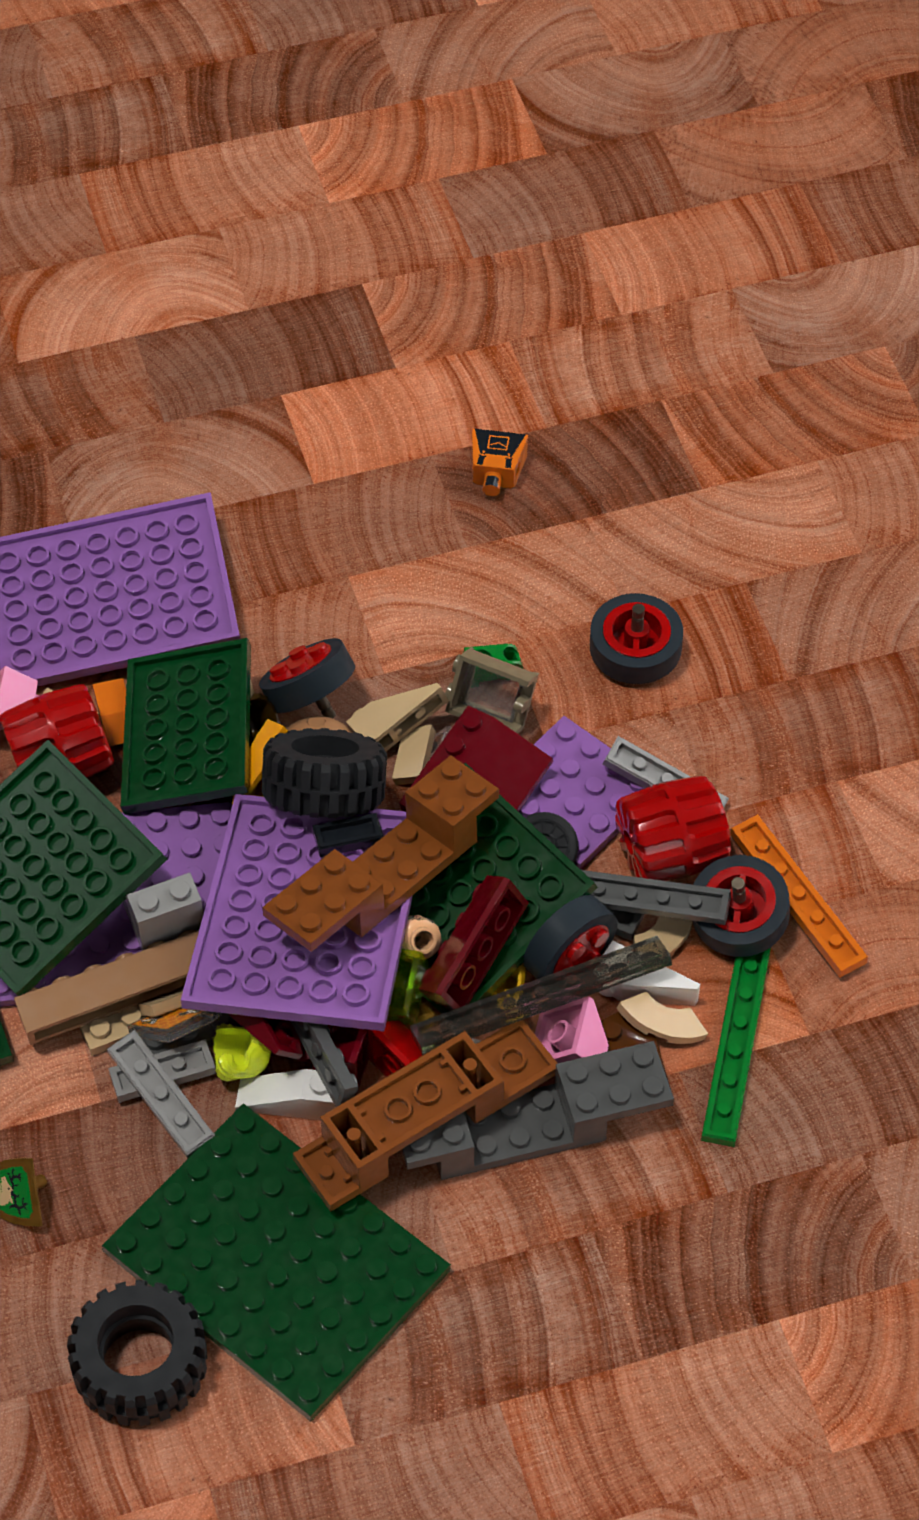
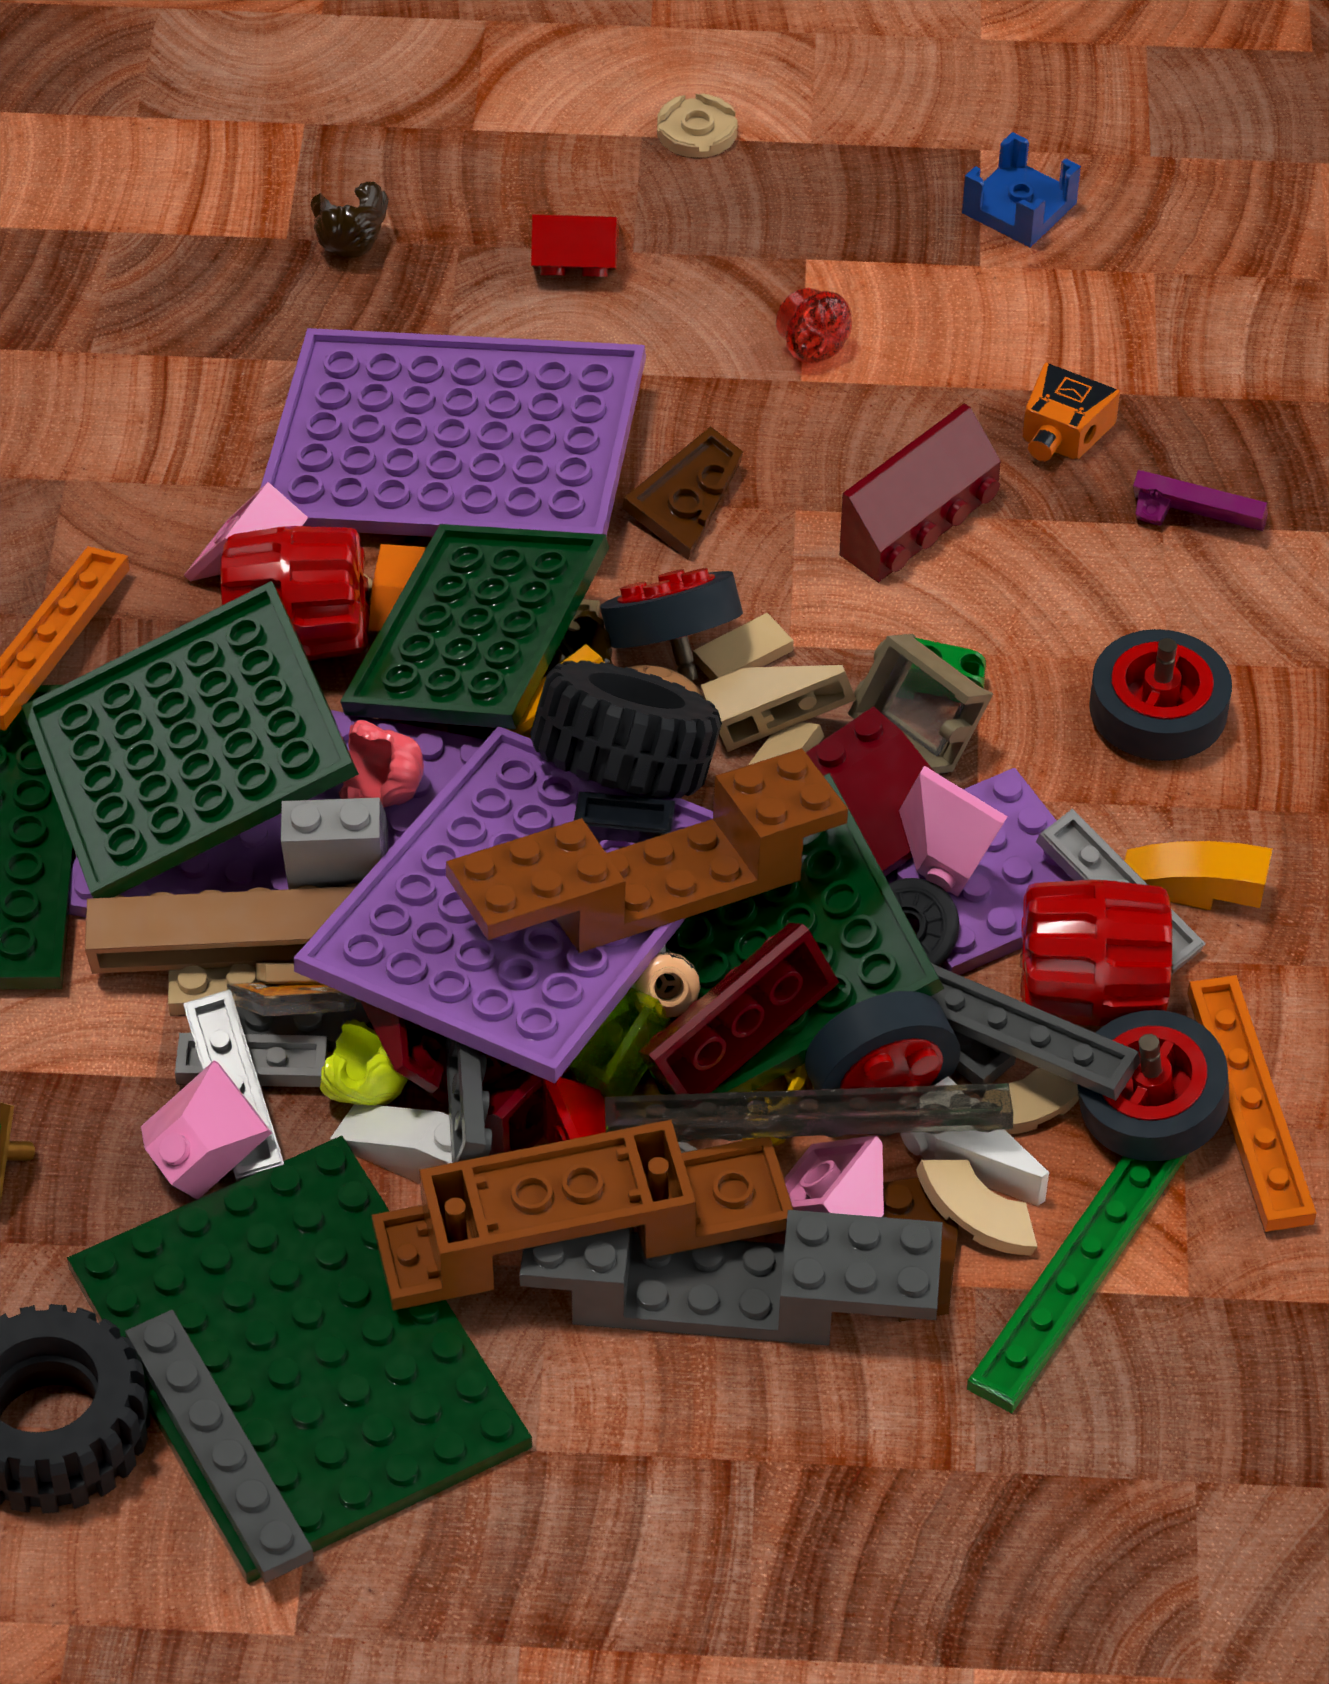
camera: 20 degrees right, 5 degrees down
none -> dark grey plate [125,1309,314,1583]
none -> bright pink slope [141,1060,272,1199]
none -> coral hair [339,720,424,808]
none -> red slope [531,214,619,277]
none -> reddish brown wing [622,426,743,560]
none -> tan tile [657,94,737,158]
none -> tan tile [693,613,794,681]
none -> clear red piece [776,288,852,364]
none -> dark red slope [839,403,1001,583]
none -> bright pink slope [899,766,1008,897]
none -> blue panel [962,132,1081,248]
none -> light orange slope [1124,841,1273,910]
none -> magenta hinge [1133,470,1268,531]

